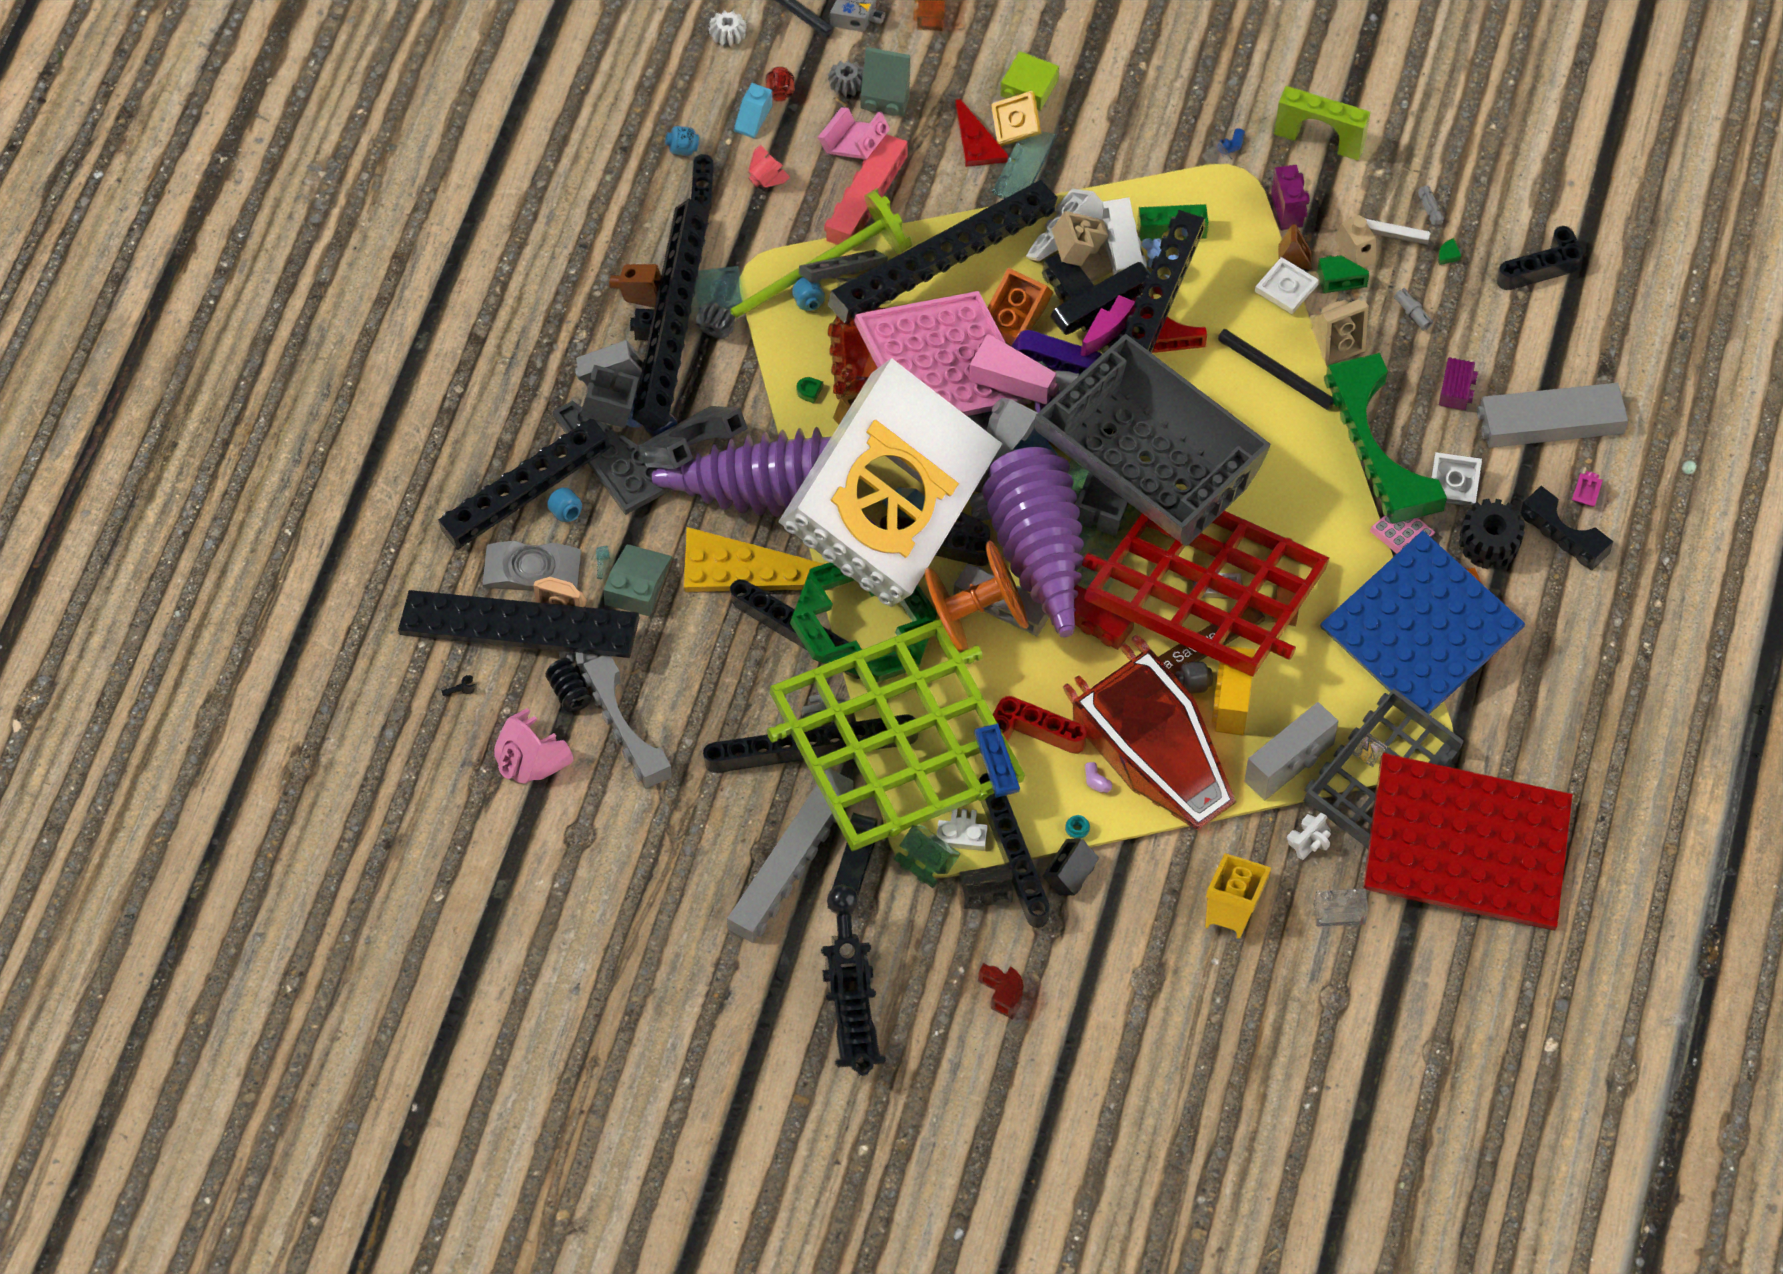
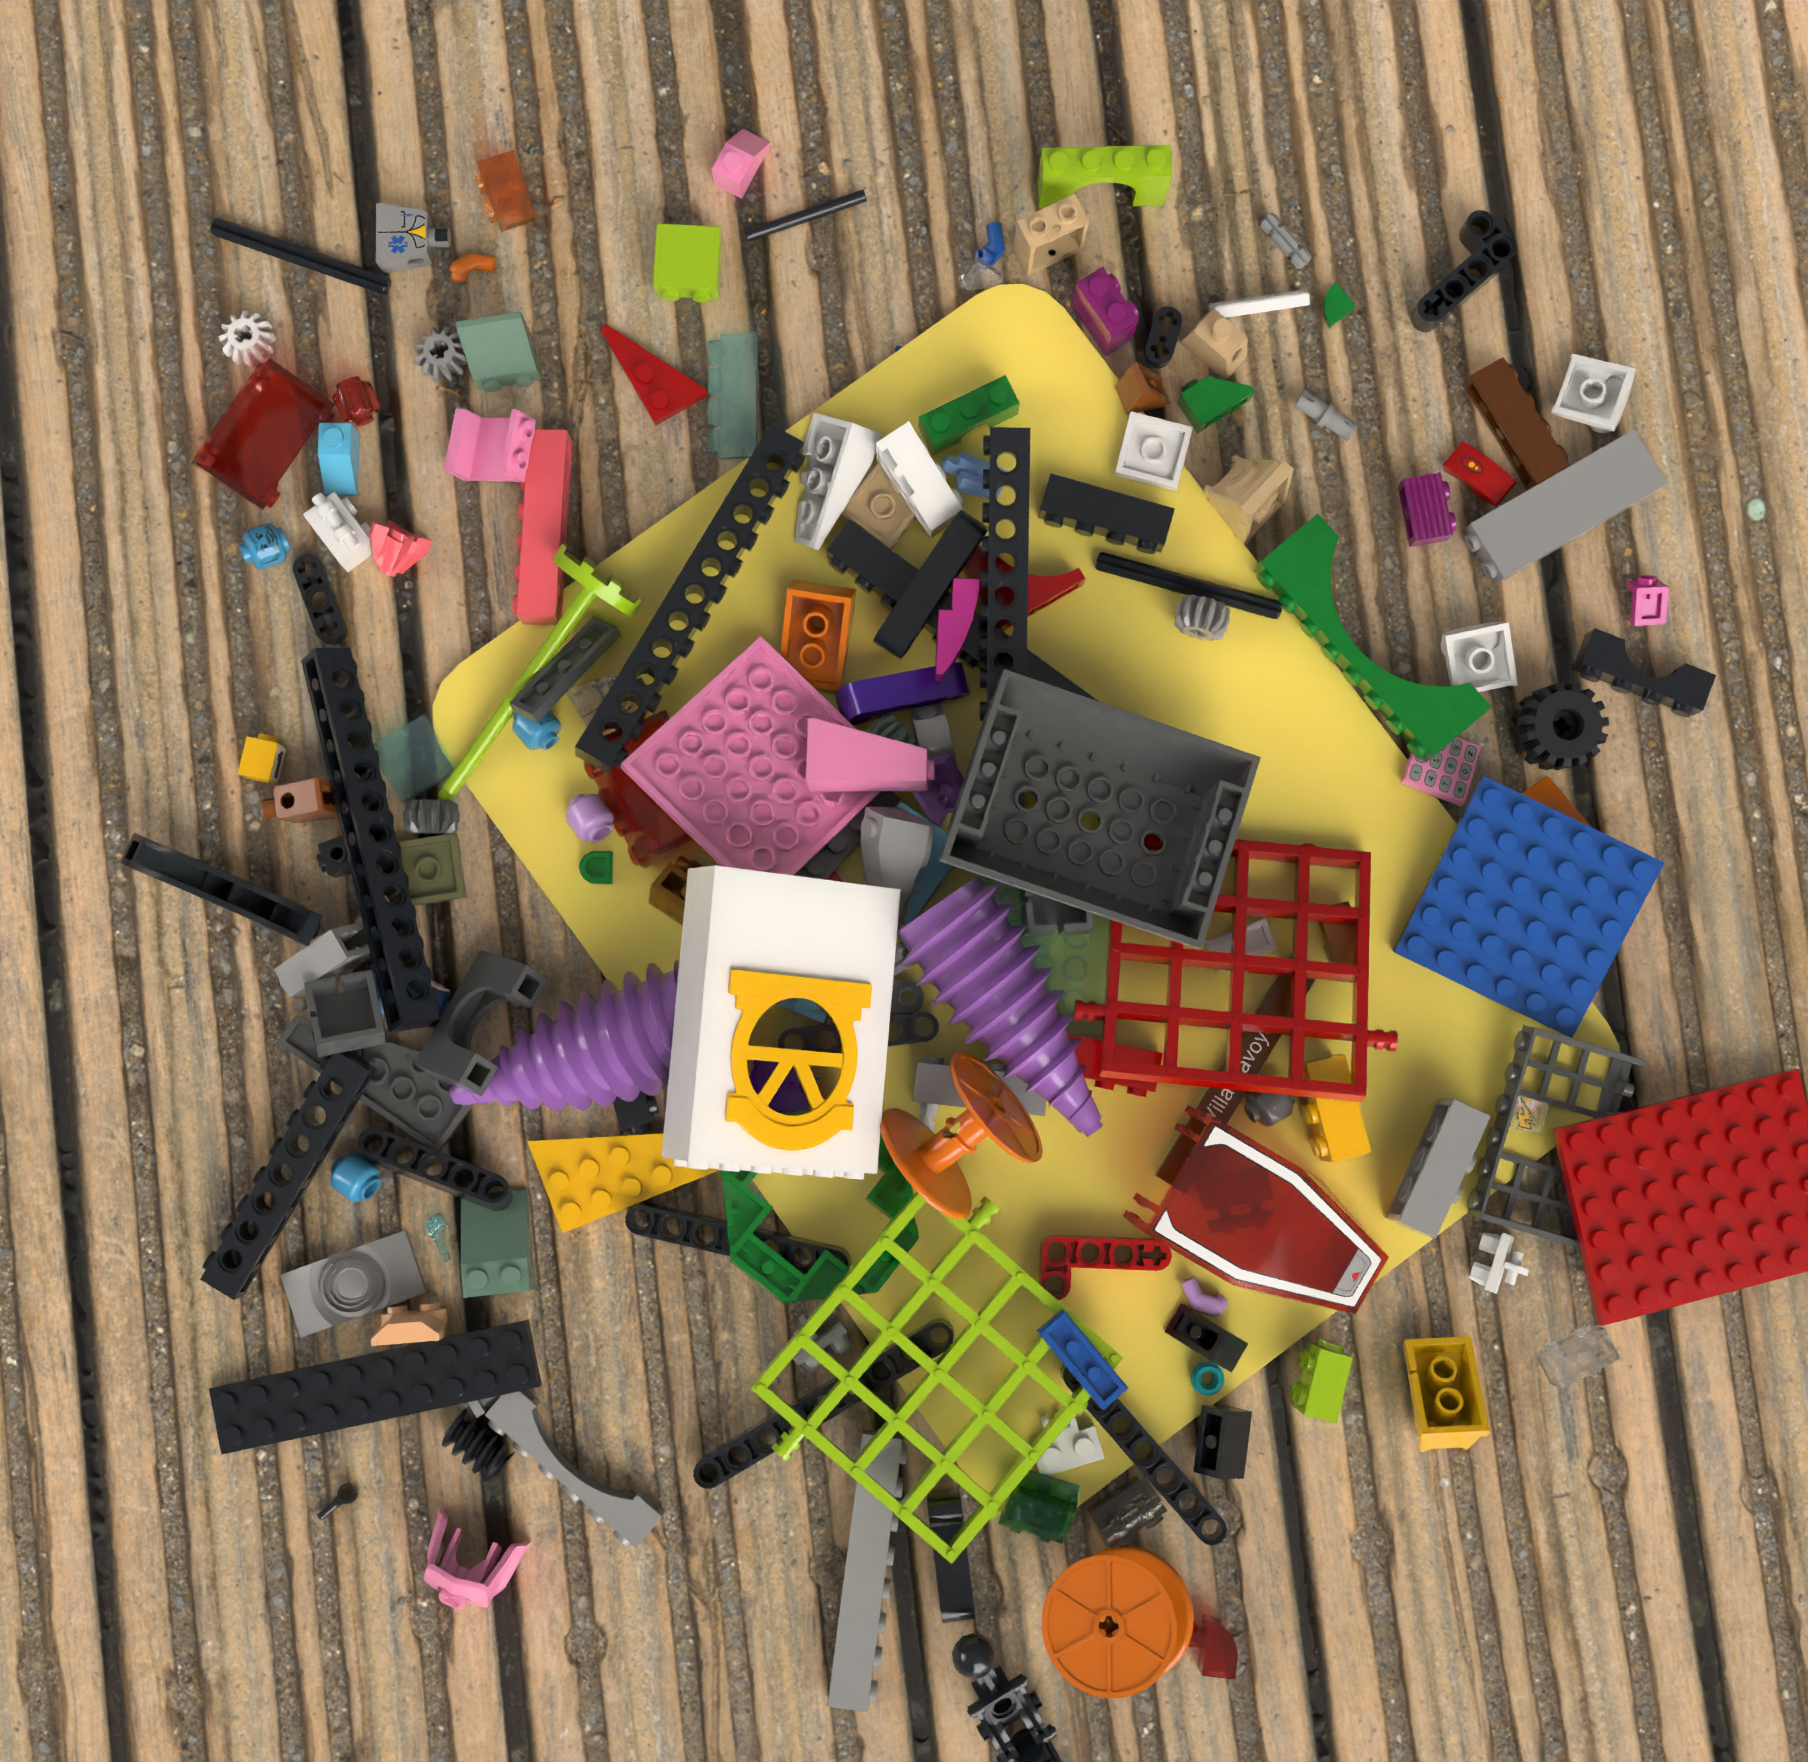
camera: 25 degrees left, 25 degrees up
yellow plate [991,91,1041,146] -> none
tan brick [1052,211,1108,266] -> none
none -> black arch [120,833,322,946]
none -> clear red windscreen [191,357,335,510]
none -> yellow brick [238,733,287,785]
none -> white brick [303,492,372,572]
none -> black beam [357,1127,513,1211]
none -> olive plate [398,833,467,906]
none -> orange arm [449,253,496,283]
none -> lavender head [565,794,614,843]
none -> black brick [613,1090,659,1135]
none -> bright pink slope [711,129,771,199]
none -> black bar [744,189,867,242]
none -> tan window [1013,194,1089,277]
none -> black brick [1038,473,1175,554]
none -> orange piece [1042,1546,1194,1699]
none -> black beam [1144,306,1182,369]
none -> black slope [1165,1303,1248,1373]
none -> light grey gear [1174,595,1231,641]
none -> lime brick [1290,1338,1353,1424]
none -> red slope [1443,441,1516,508]
none -> reddish brown brick [1463,357,1570,490]
none -> white slope [1551,354,1635,433]

